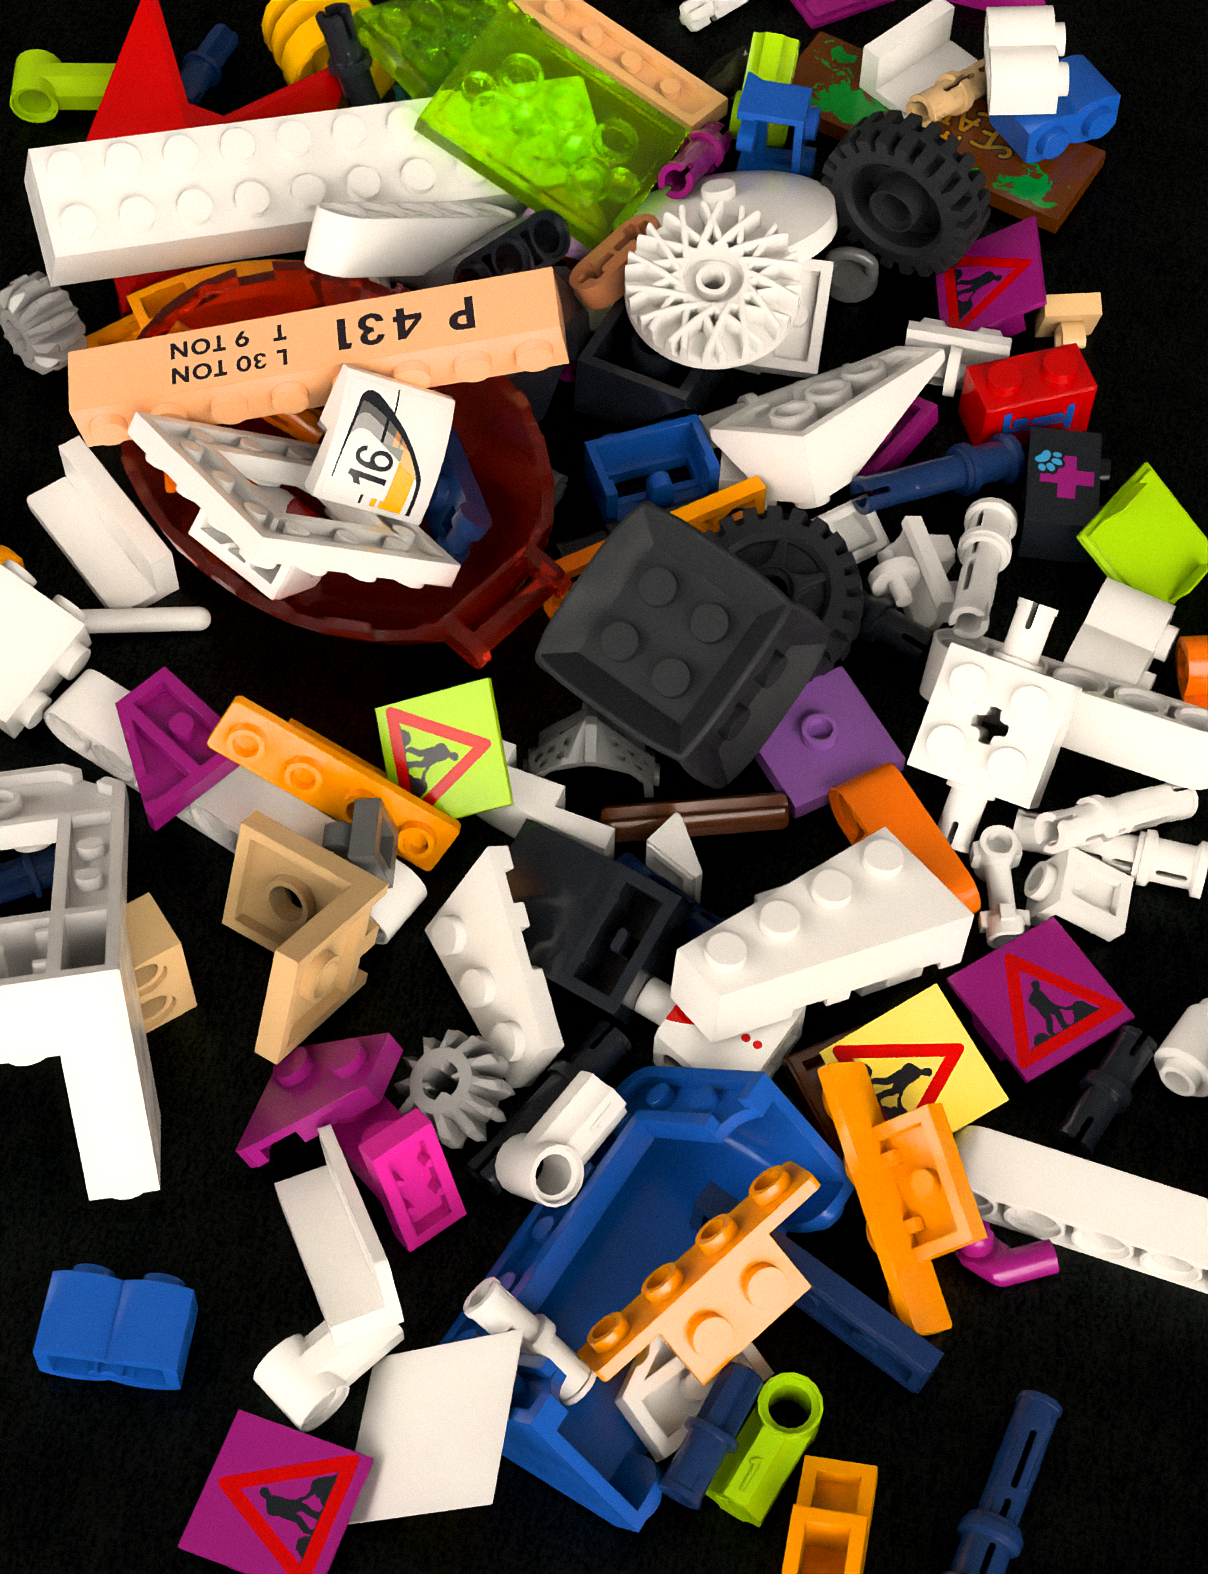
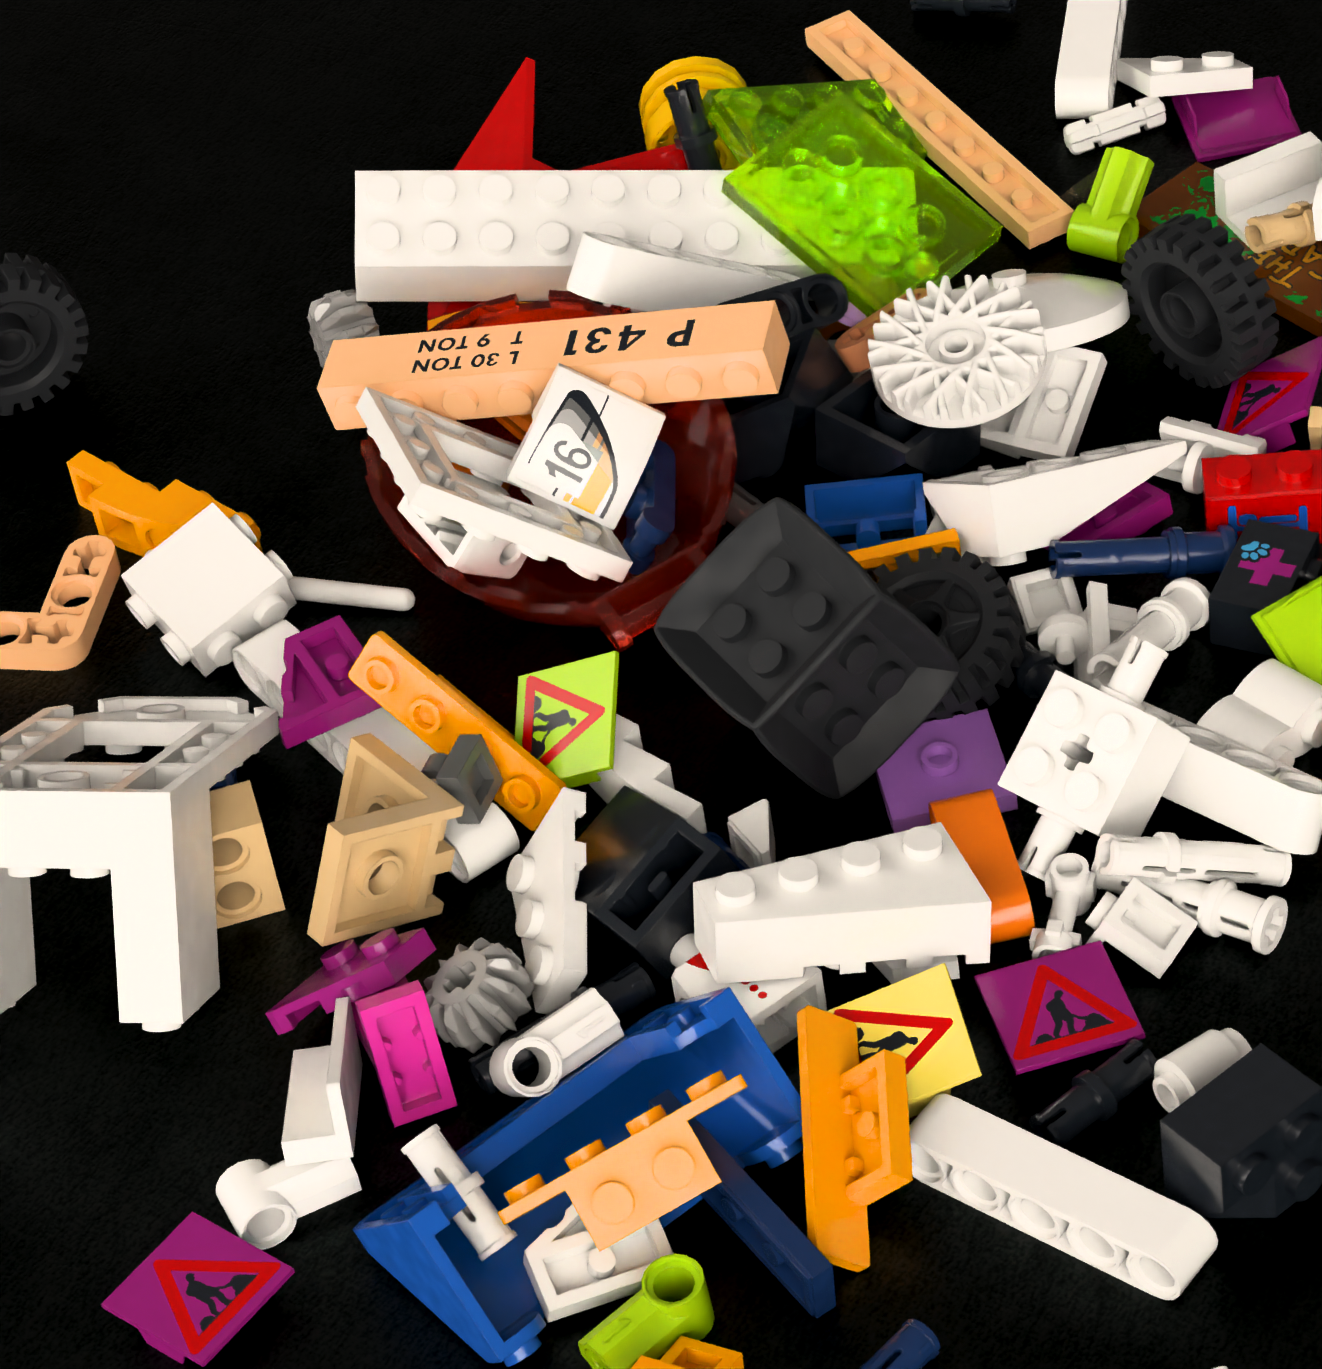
camera: 25 degrees right, 15 degrees down
lime piece [10,49,116,123] -> none
white panel [27,436,180,609] -> none
blue brick [33,1263,198,1390] -> none
dark blue axle [180,23,239,106] -> none
white sticker [348,1328,524,1525] -> none
dark grey helmet [523,702,660,798] -> none
reddish brown axle [600,792,790,843] -> none
dark blue axle [657,1362,763,1510] -> none
magenta pin [658,121,732,199] -> none
blue window [736,71,821,179] -> none
dark grey tile [824,246,879,303] -> none
magenta arm [955,1220,1059,1287] -> none

